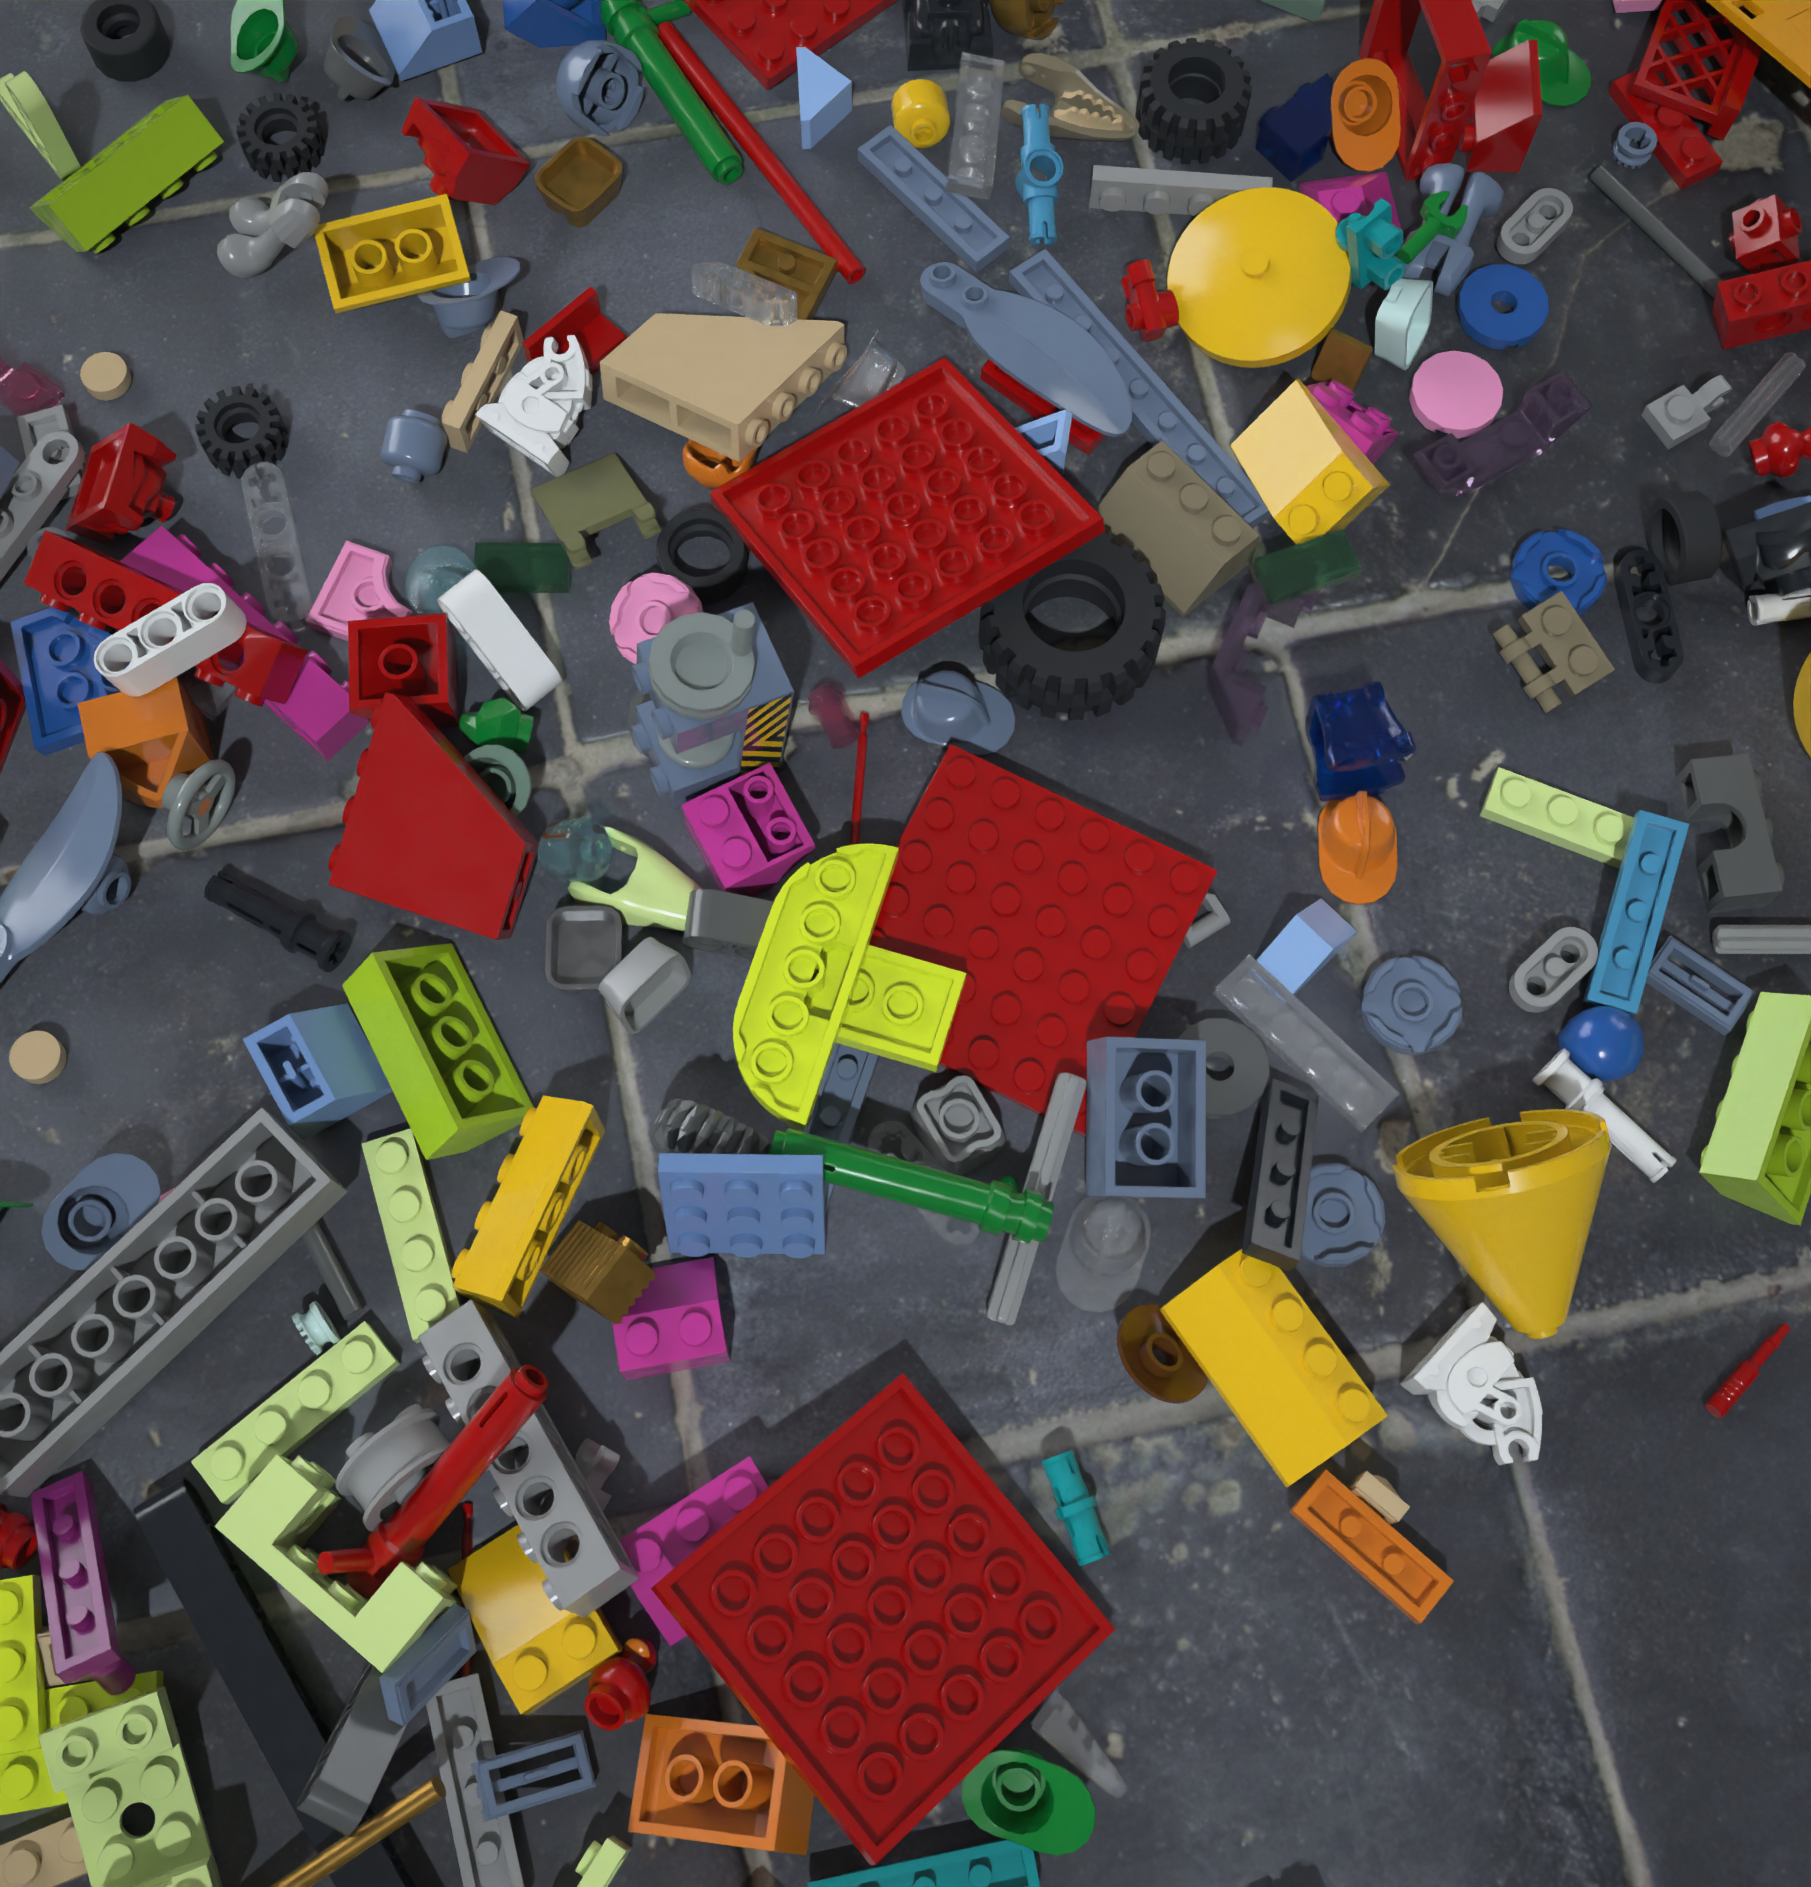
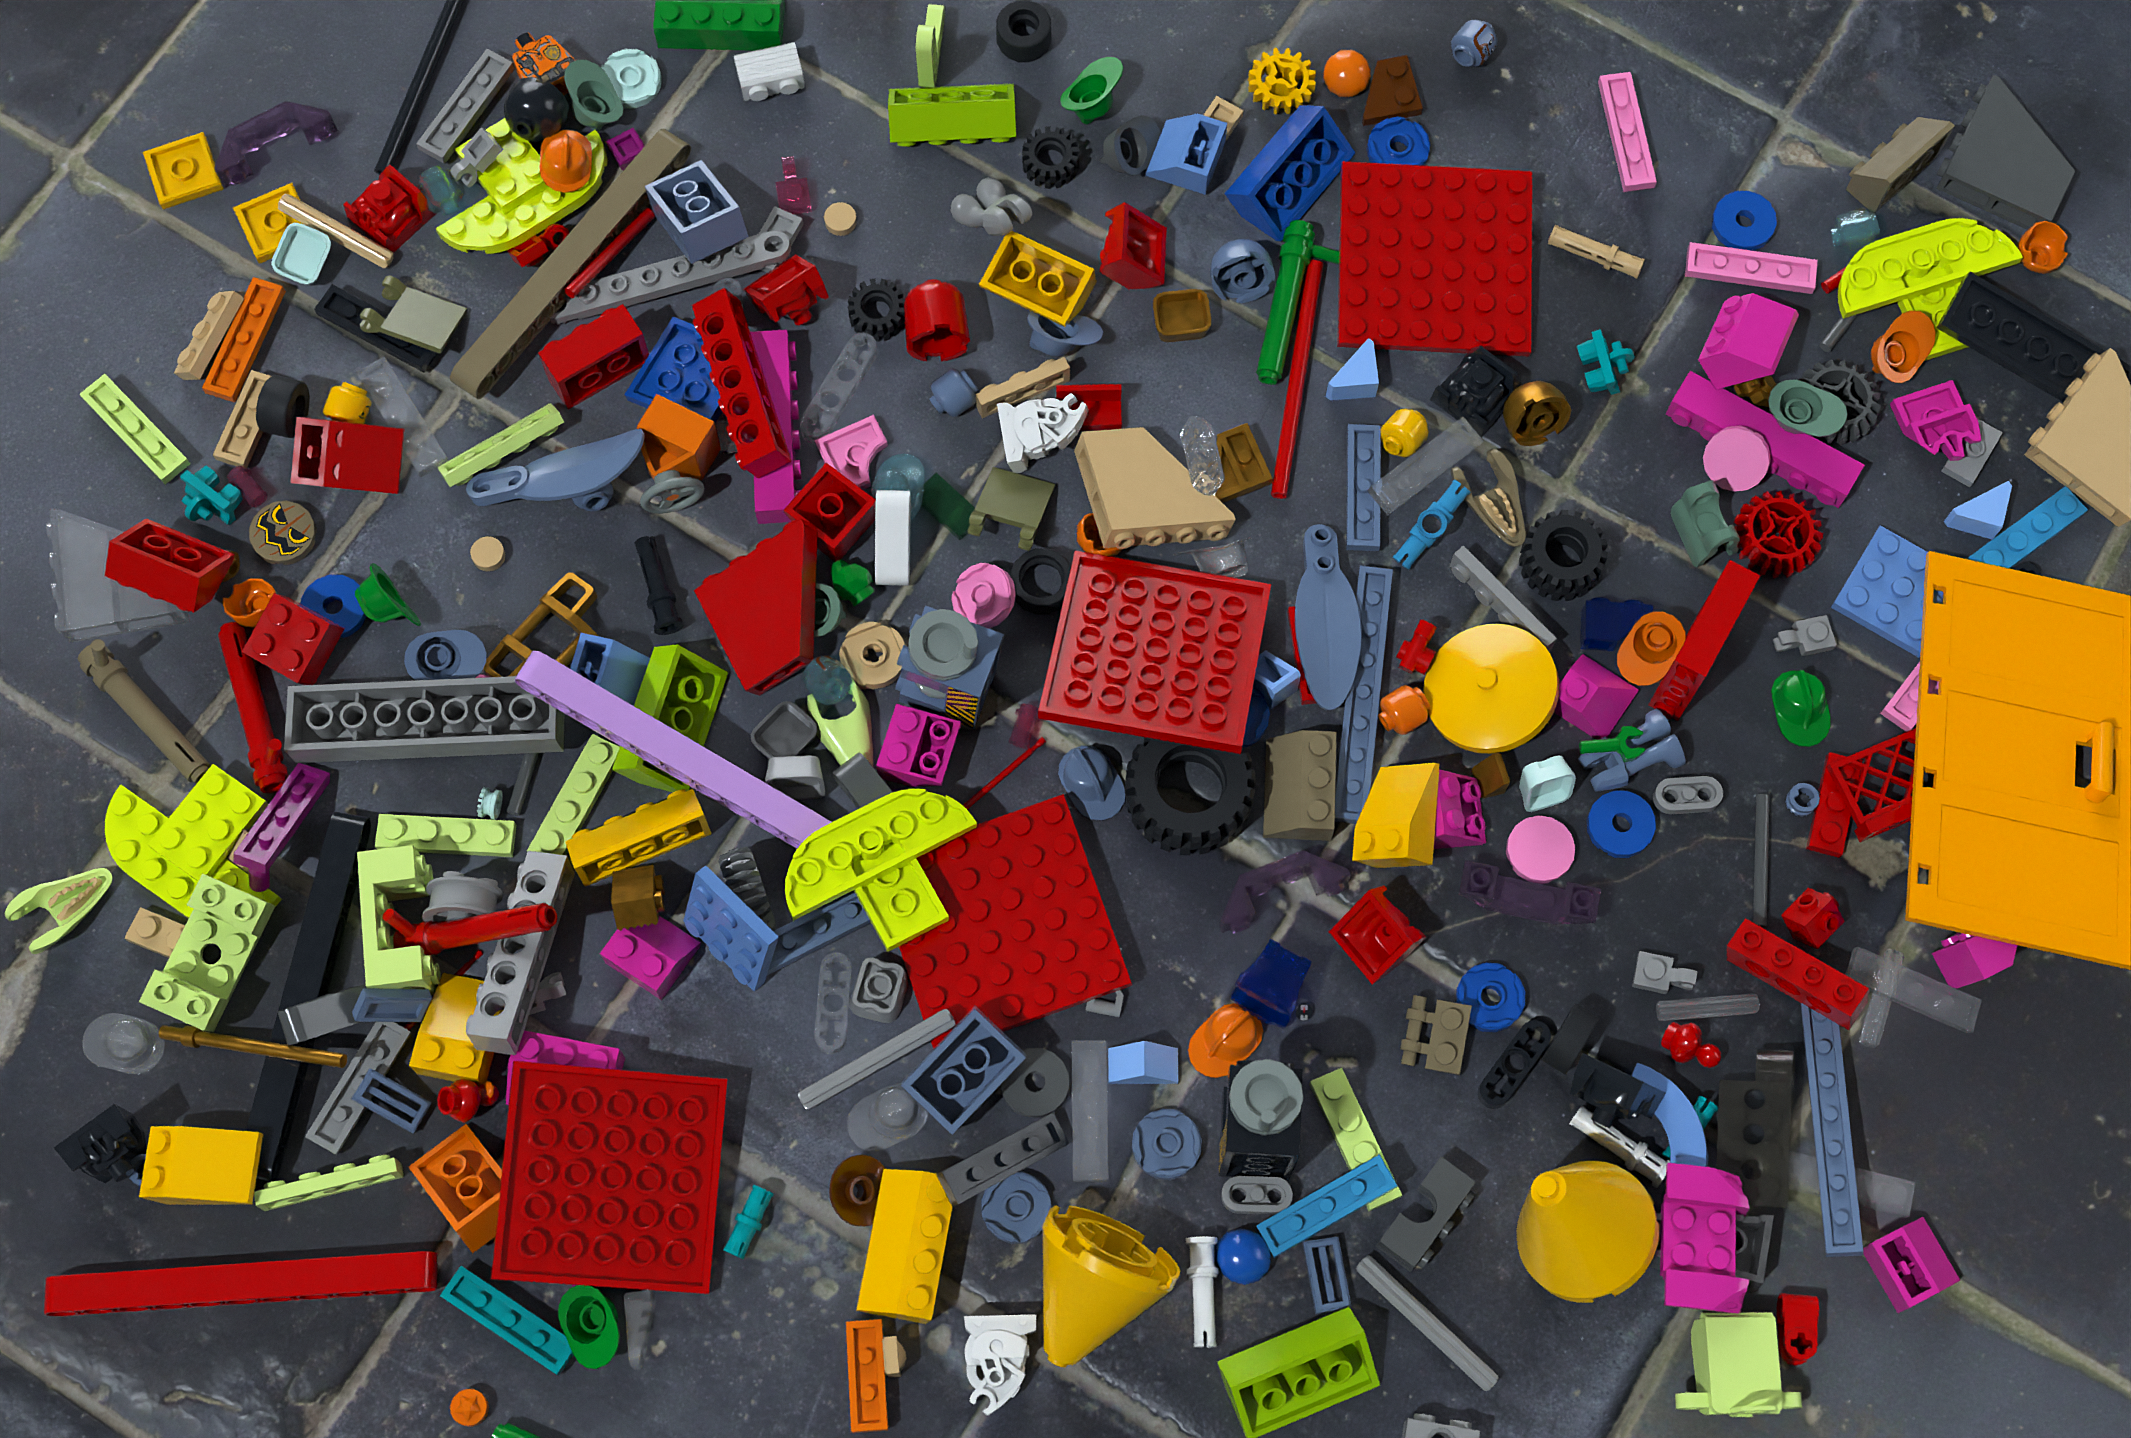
camera: 45 degrees right, 0 degrees up
white beam [94,583,247,697] -> none
green cylinder [768,1128,1054,1244] -> none
clear green tile [1252,529,1362,607] -> none
teal hips [1335,198,1405,290] -> none
red slope [1458,40,1543,173] -> none
none -> pearl gold bar [483,572,598,677]
none -> lavender beam [514,650,832,849]
none -> tan plate [839,622,905,690]
none -> red cylinder [904,279,970,361]
none -> piece [1218,1059,1303,1181]
none -> red brick [1329,886,1426,985]
none -> orange head [1378,685,1430,735]

